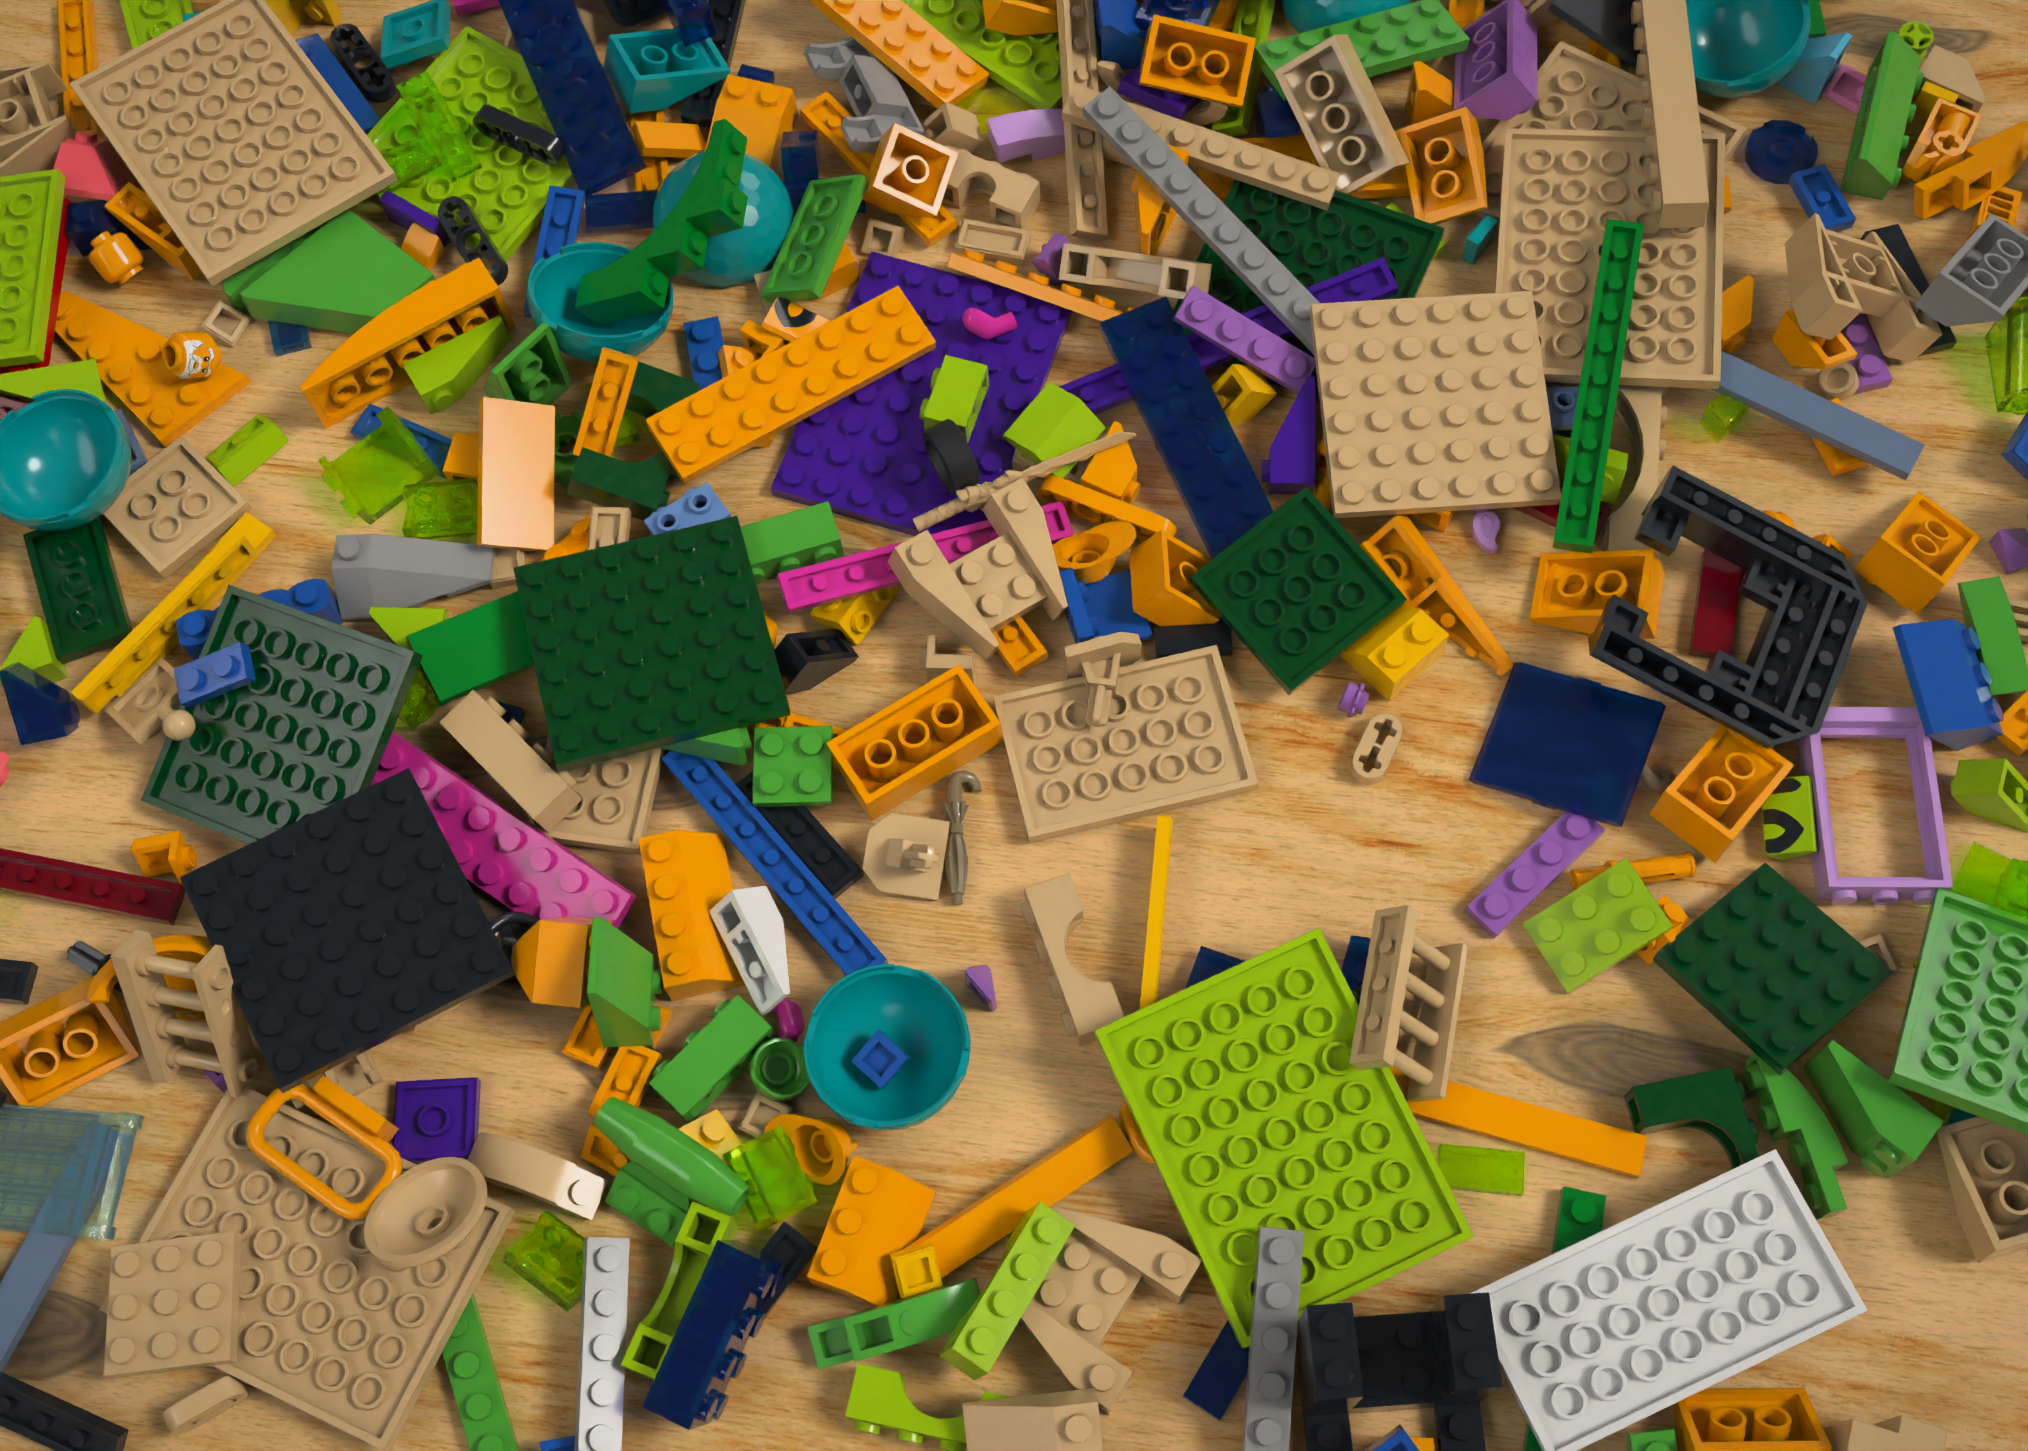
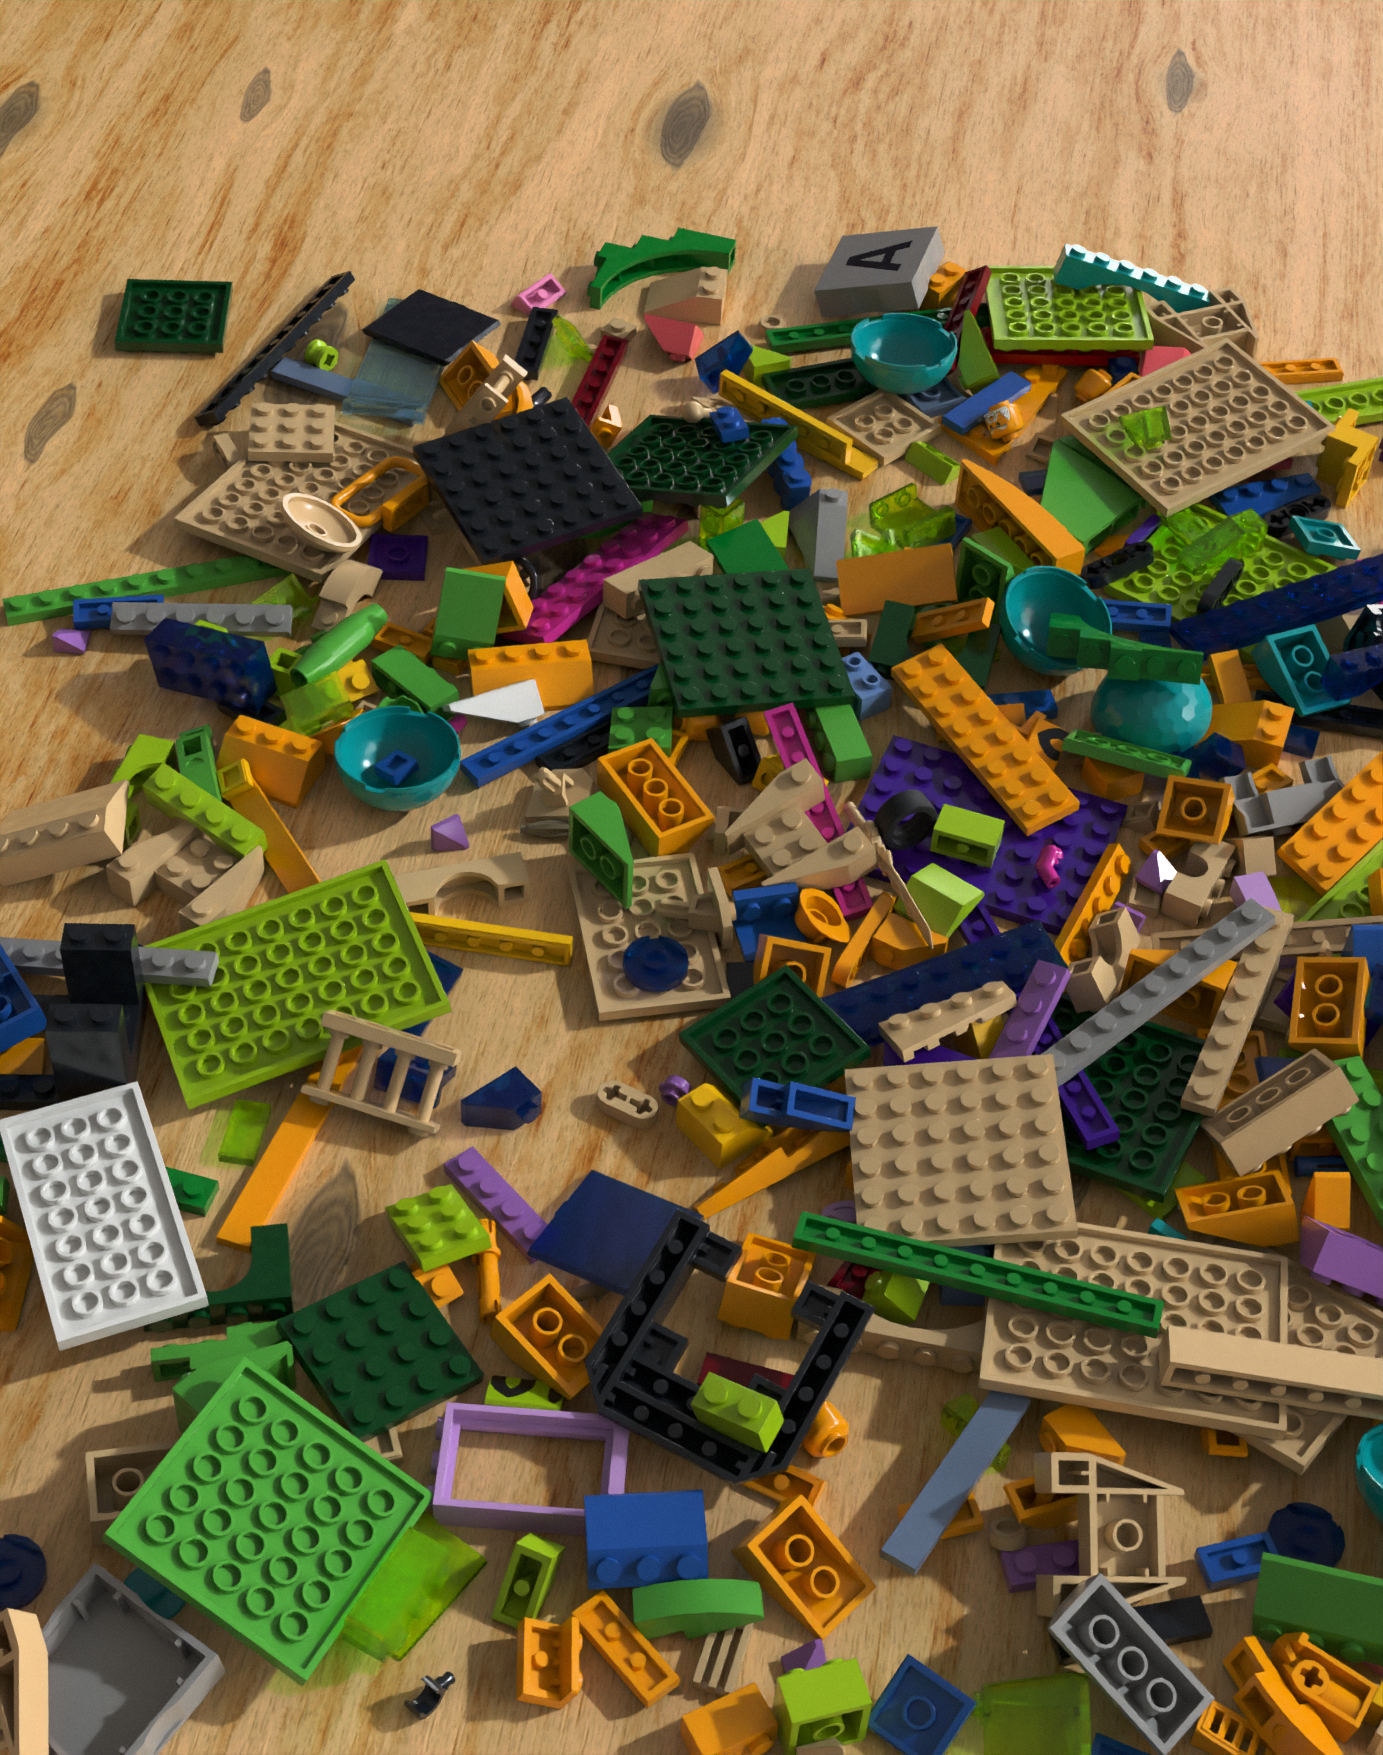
camera: 85 degrees right, 20 degrees down
none -> clear blue slope [461,1066,542,1130]
none -> bright green slope [568,791,634,909]
none -> clear blue tile [622,936,689,993]
none -> lime brick [691,1372,784,1453]
none -> blue slope [739,1077,856,1132]
none -> tan wing [878,981,1017,1063]
none -> blue tile [941,371,1032,436]
none -> clear neon green slope [1118,406,1172,450]
none -> medium lavender slope [1135,849,1177,896]

